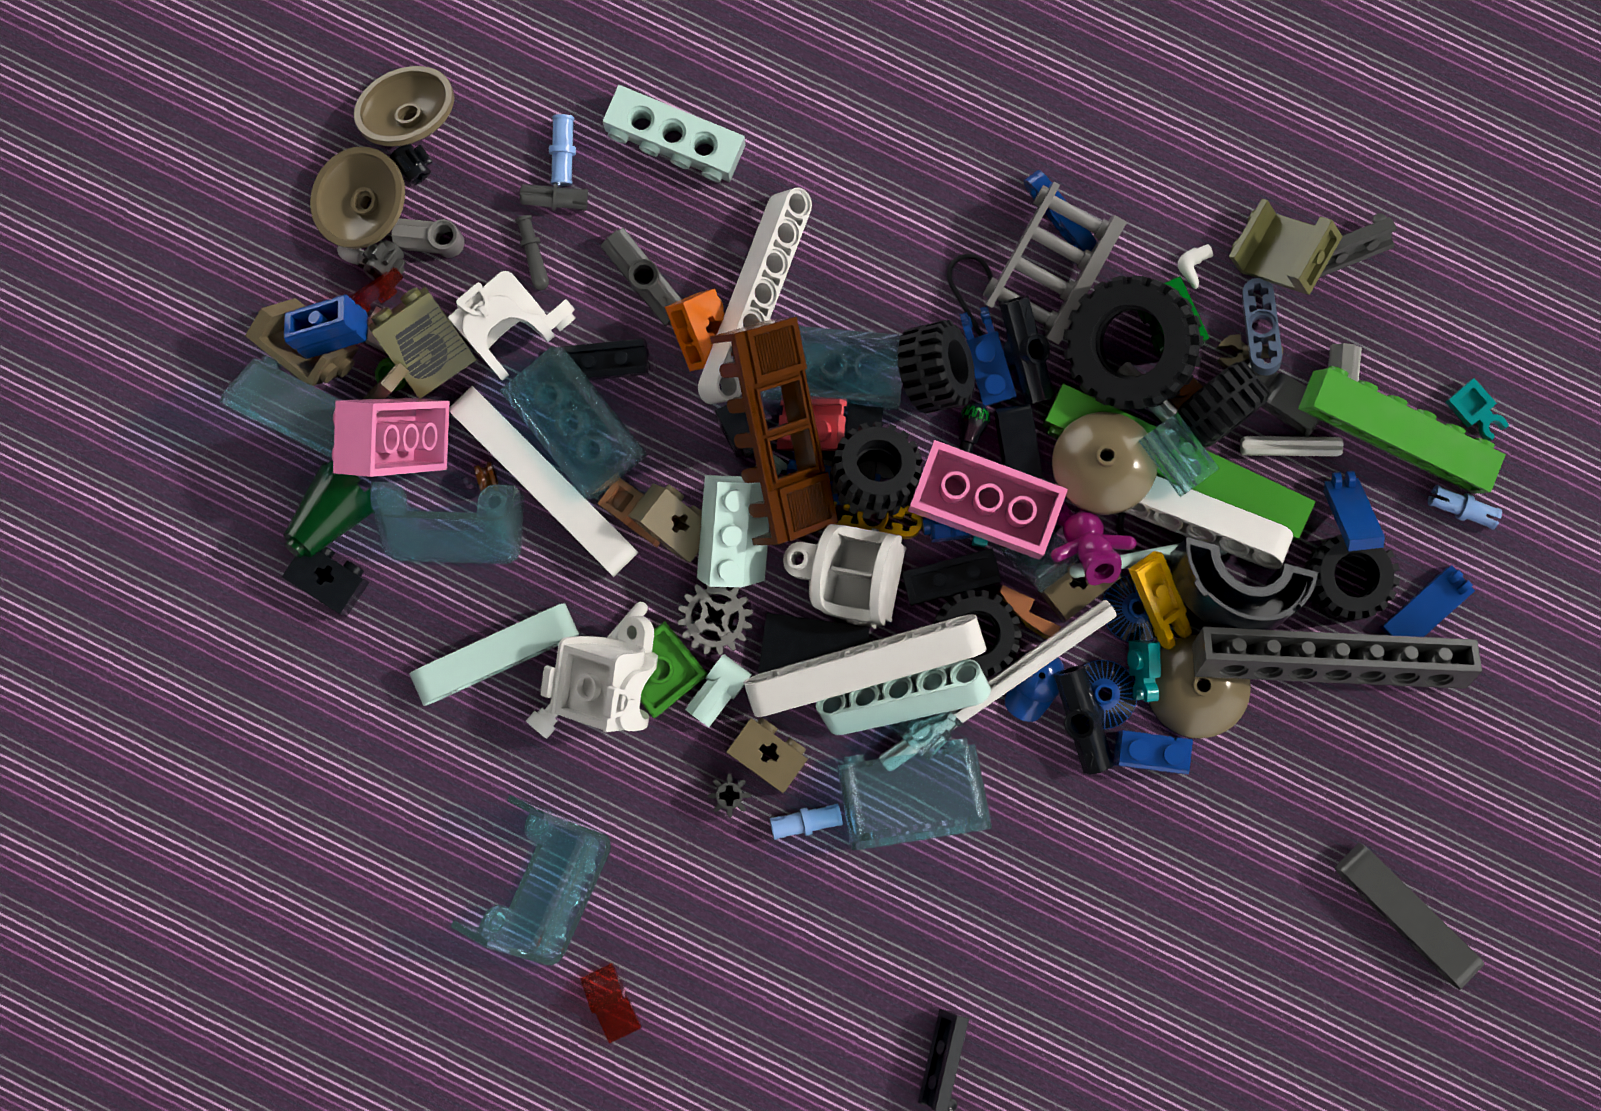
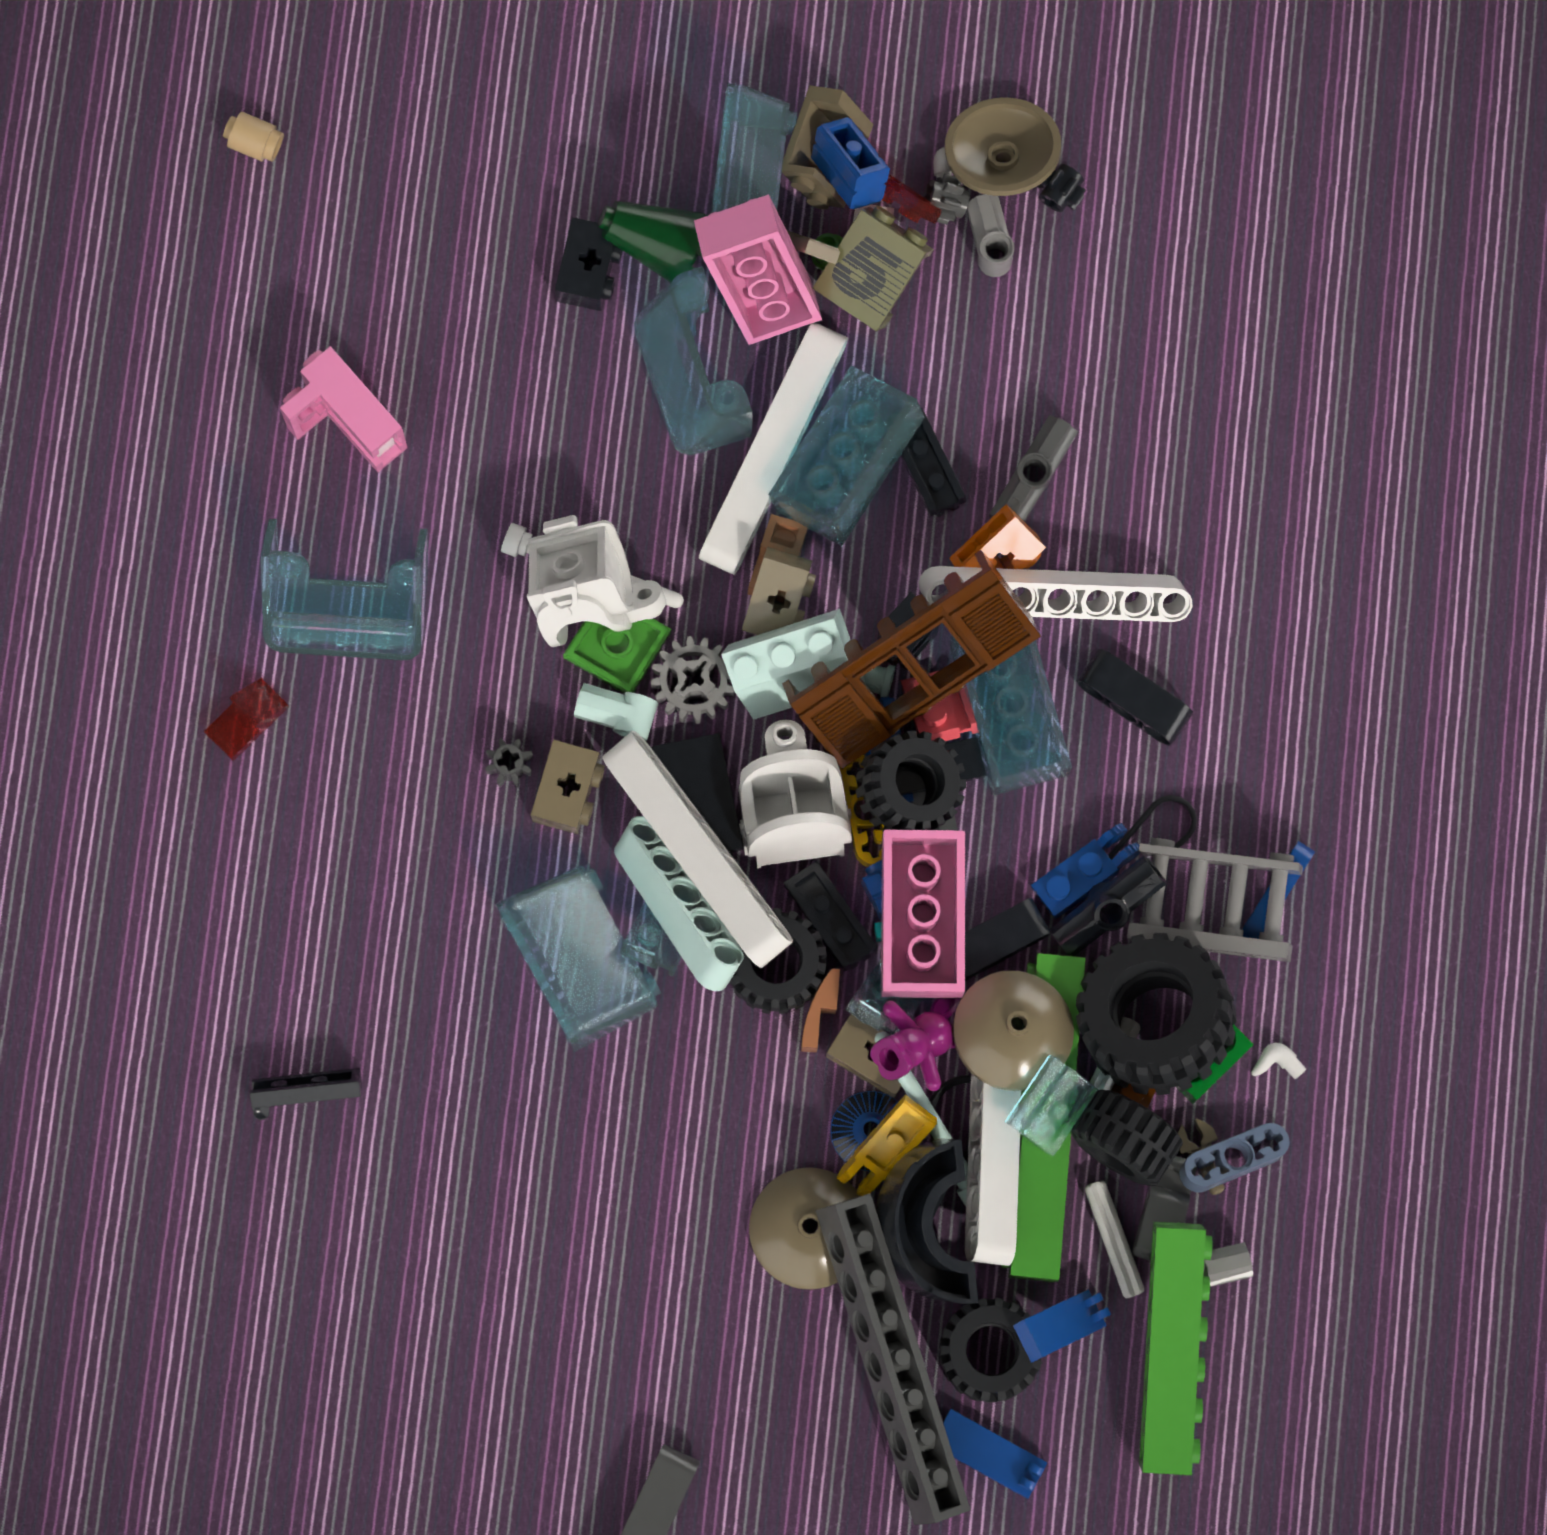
camera: 70 degrees right, 5 degrees down
dark tan dish [354,66,454,146] -> none
light aqua beam [409,603,579,706] -> none
white animal [448,271,576,381] -> none
reddish brown bush [474,461,500,495] -> none
dark grey piece [515,215,549,290] -> none
dark grey axle [520,183,588,211] -> none
light blue pin [549,114,576,186] -> none
light aqua brick [603,85,745,182] -> none
light blue pin [769,803,843,840] -> none
white axle [879,600,1116,772] -> none
black tyre [898,320,975,414] -> none
black piece [959,402,990,453] -> none
blue cap [1005,650,1065,722] -> none
black piece [1054,665,1115,775] -> none
dish [1078,660,1137,729] -> none
blue brick [1113,730,1193,774] -> none
teal plate [1127,640,1161,702] -> none
olive panel [1229,199,1343,295] -> none
dark grey hinge [1319,213,1397,278] -> none
light blue pin [1428,485,1502,530] -> none
teal plate [1445,378,1509,441] -> none
none -> tan brick [223,112,284,162]
none -> bright pink brick [280,346,408,472]
none -> black beam [1076,649,1193,746]

